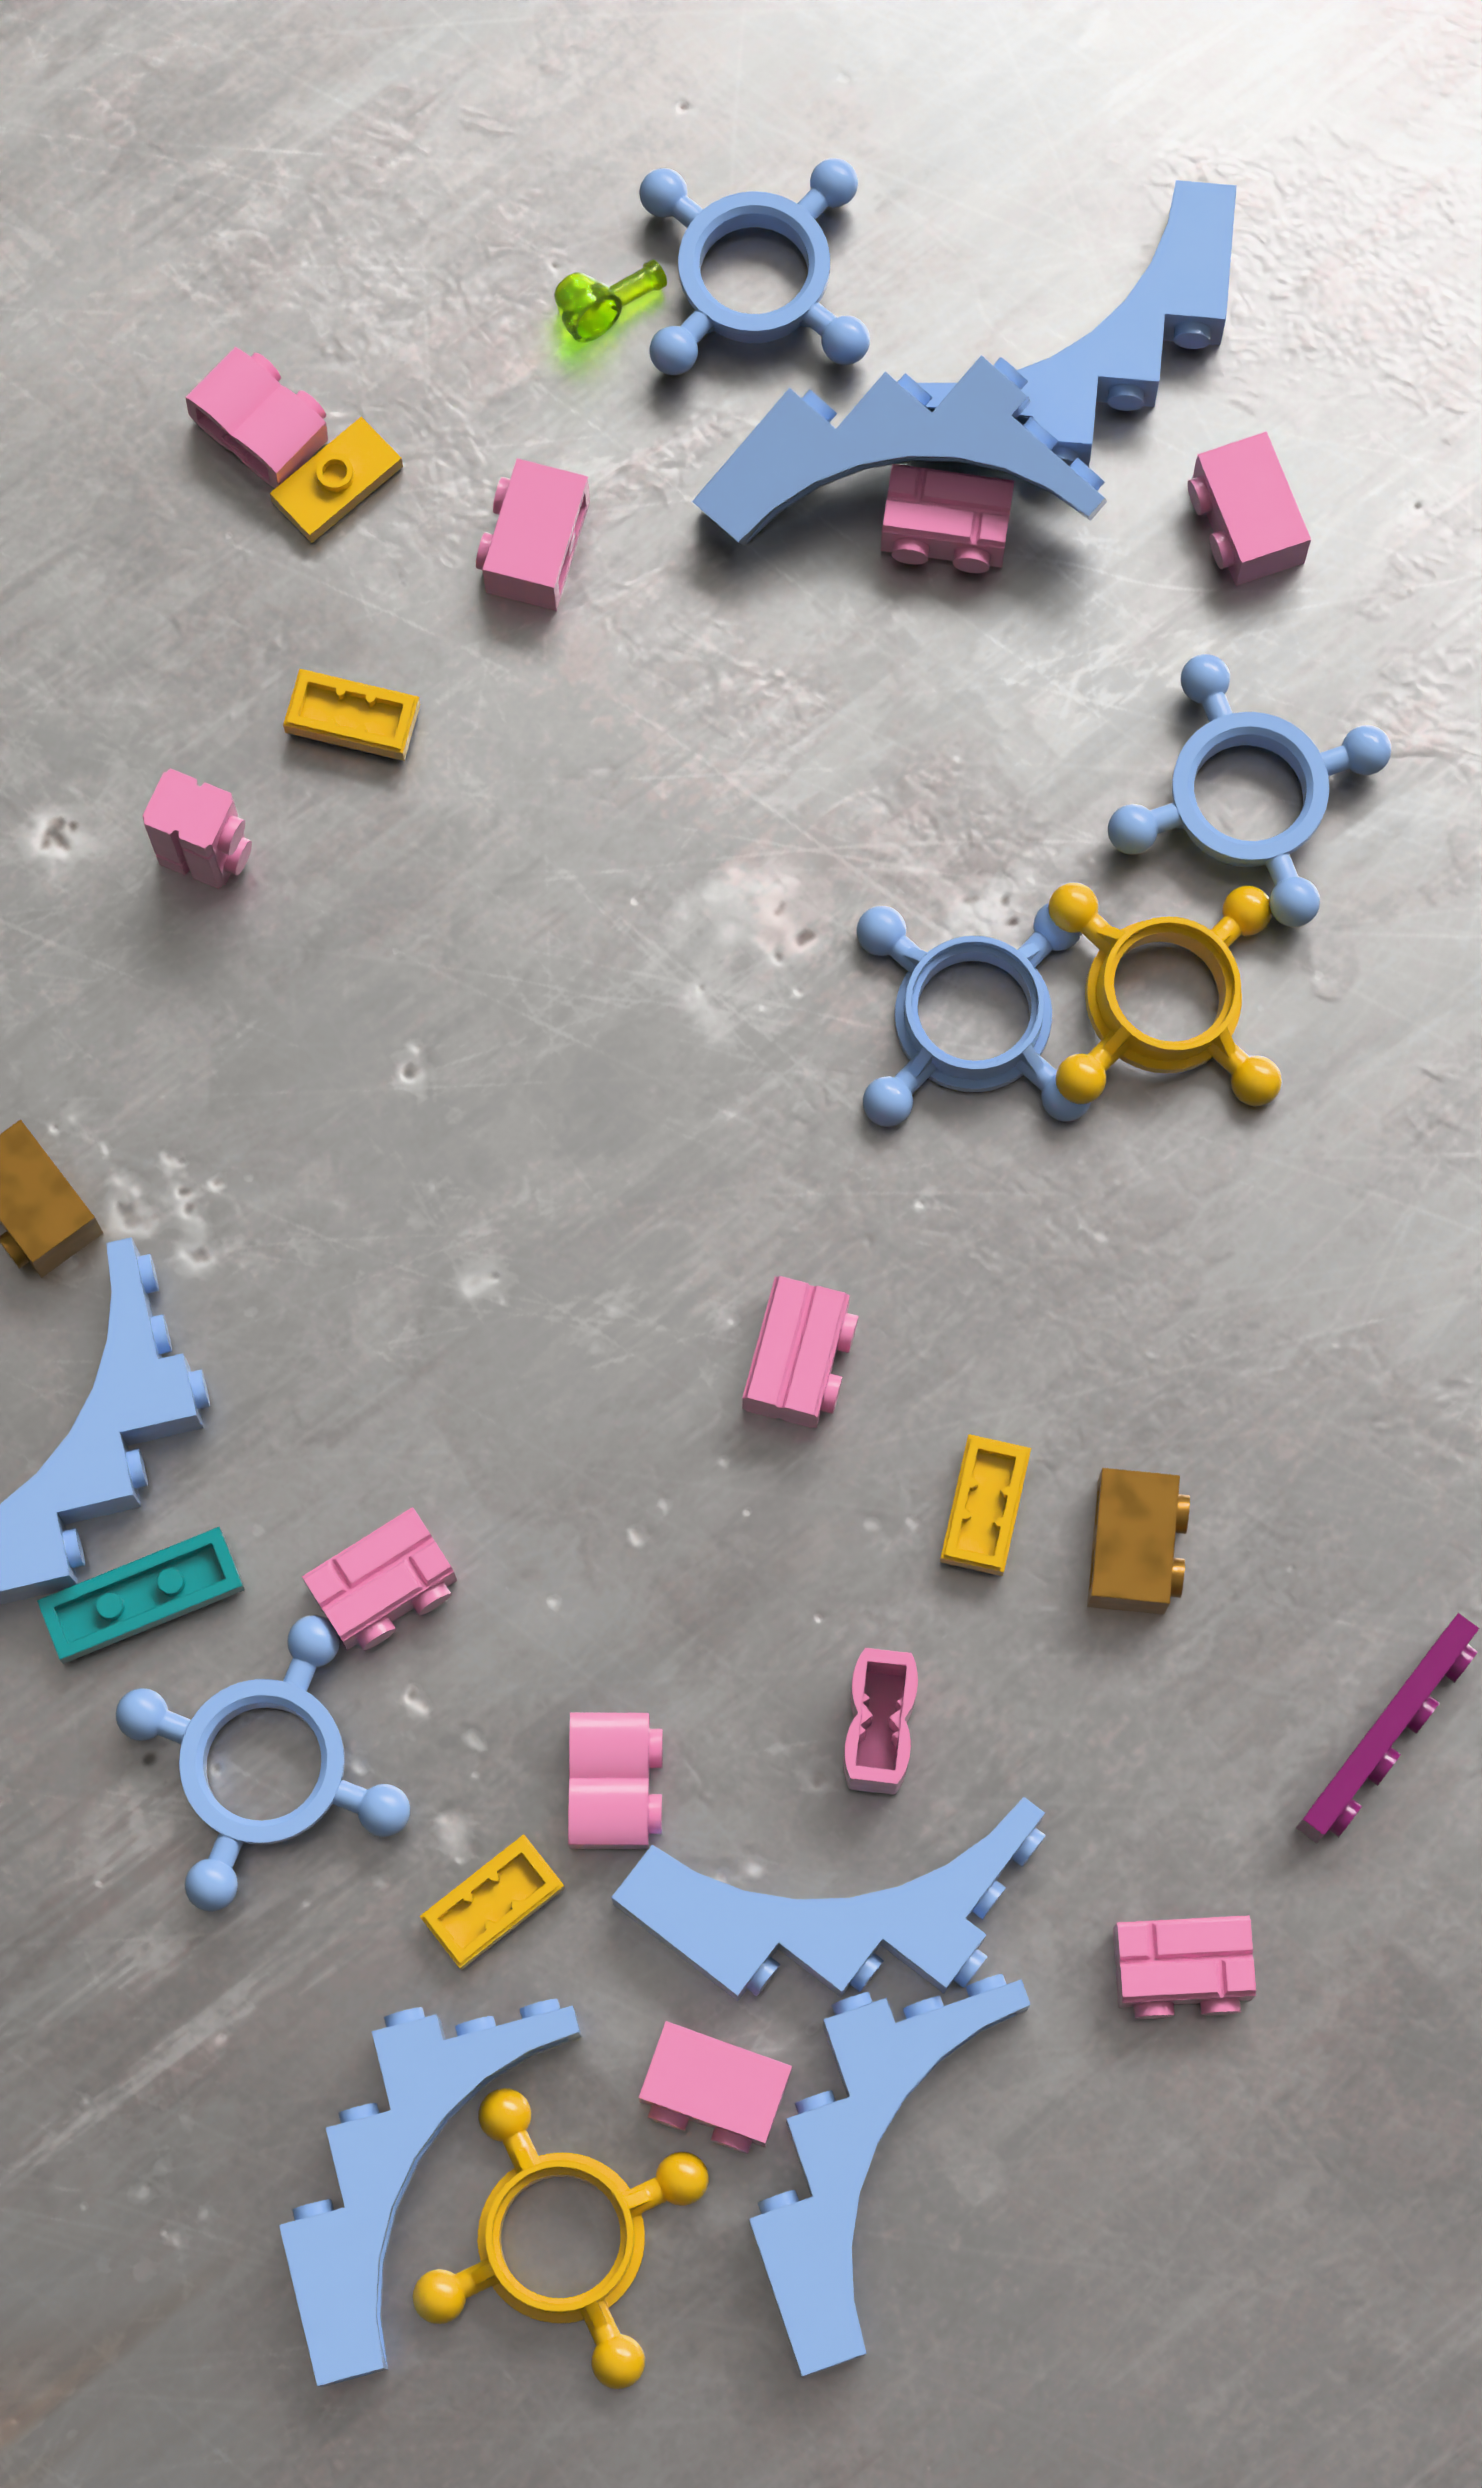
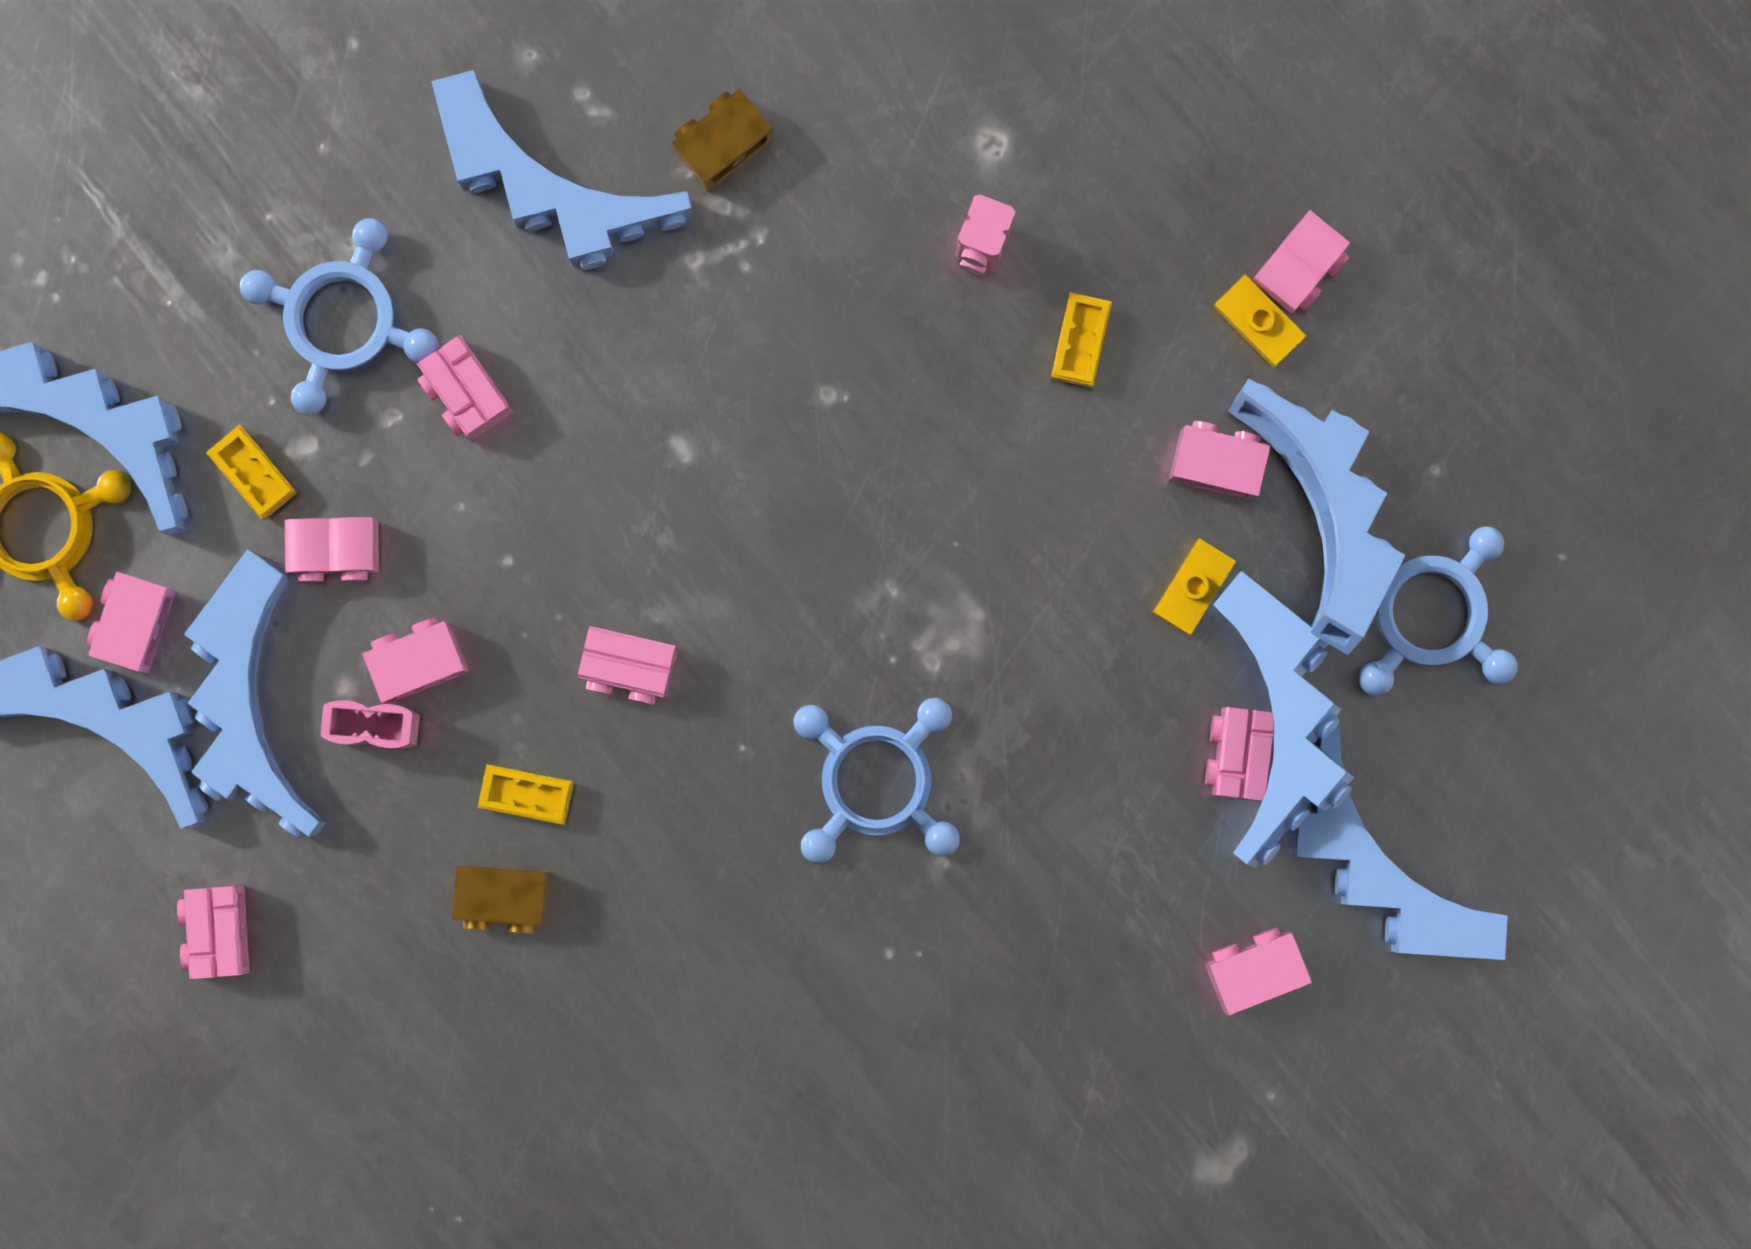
camera: 85 degrees right, 10 degrees up
teal plate [37,1527,245,1664] -> none
clear neon green bar [554,259,667,342] -> none
yellow piece [1048,883,1282,1106] -> none
light blue piece [1108,654,1391,927] -> none
magenta plate [1296,1613,1480,1844] -> none
none -> bright pink brick [362,617,469,704]
none -> yellow plate [1152,538,1236,636]
none -> light blue arch [1228,378,1406,655]

